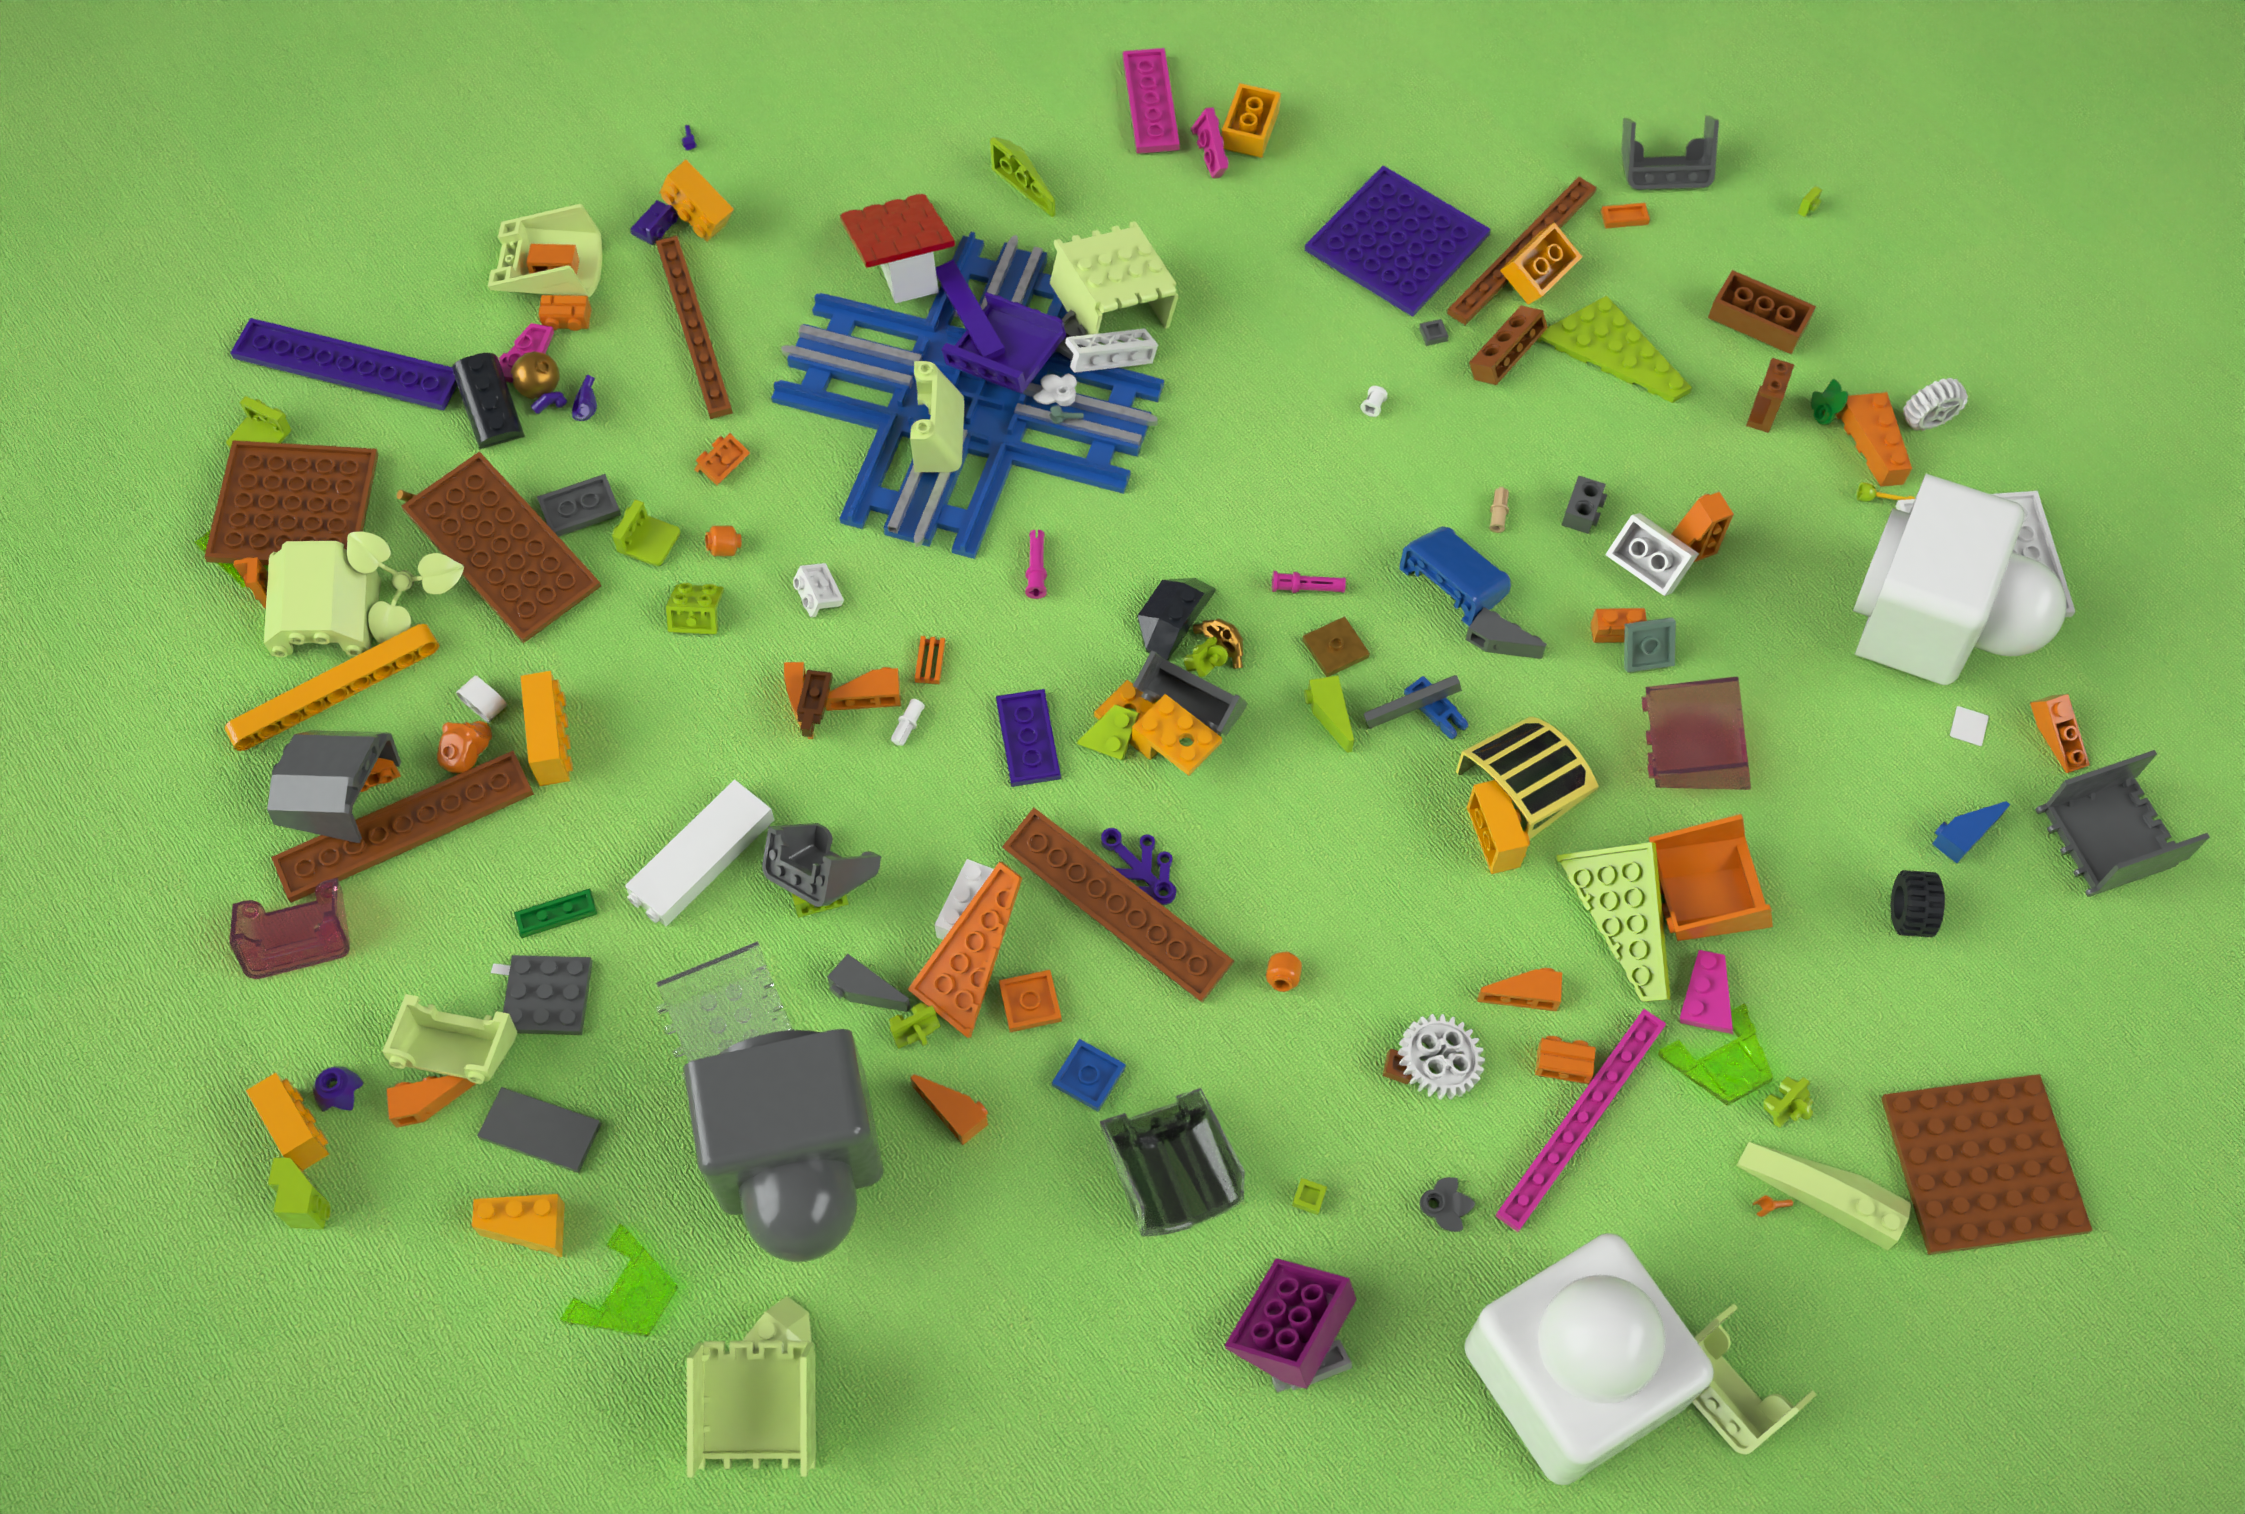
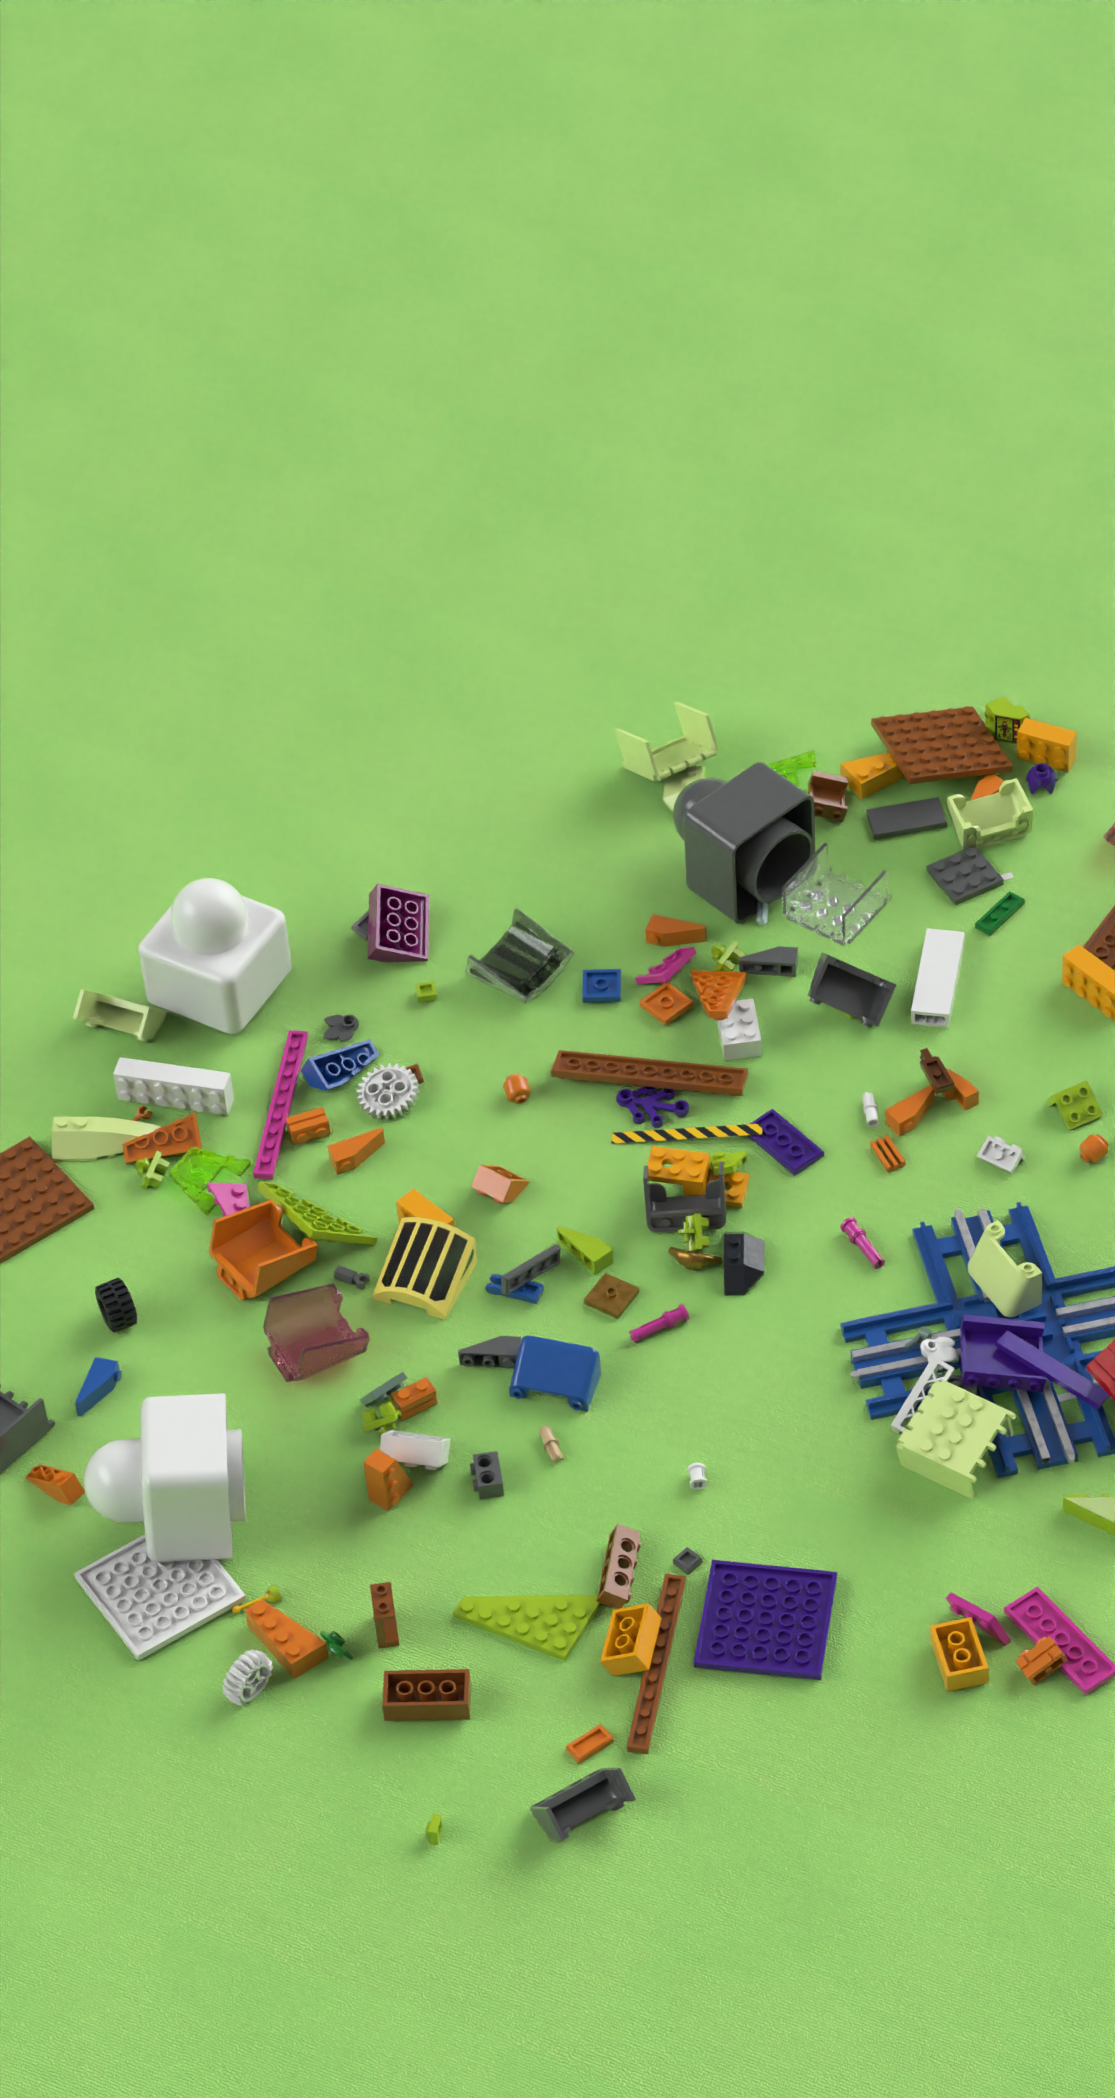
camera: 155 degrees right, 15 degrees down
none -> white brick [113,1057,234,1116]
none -> orange wing [122,1112,202,1164]
none -> blue wedge [301,1039,379,1091]
none -> dark grey bar [334,1265,370,1290]
none -> lime hips [362,1402,402,1435]
none -> slope [471,1165,529,1204]
none -> sticker [612,1123,762,1144]
none -> dark pink wing [635,947,697,985]
none -> dark orange panel [808,771,848,822]
none -> dark orange plate [871,706,1013,784]
none -> orange brick [1015,1636,1068,1686]

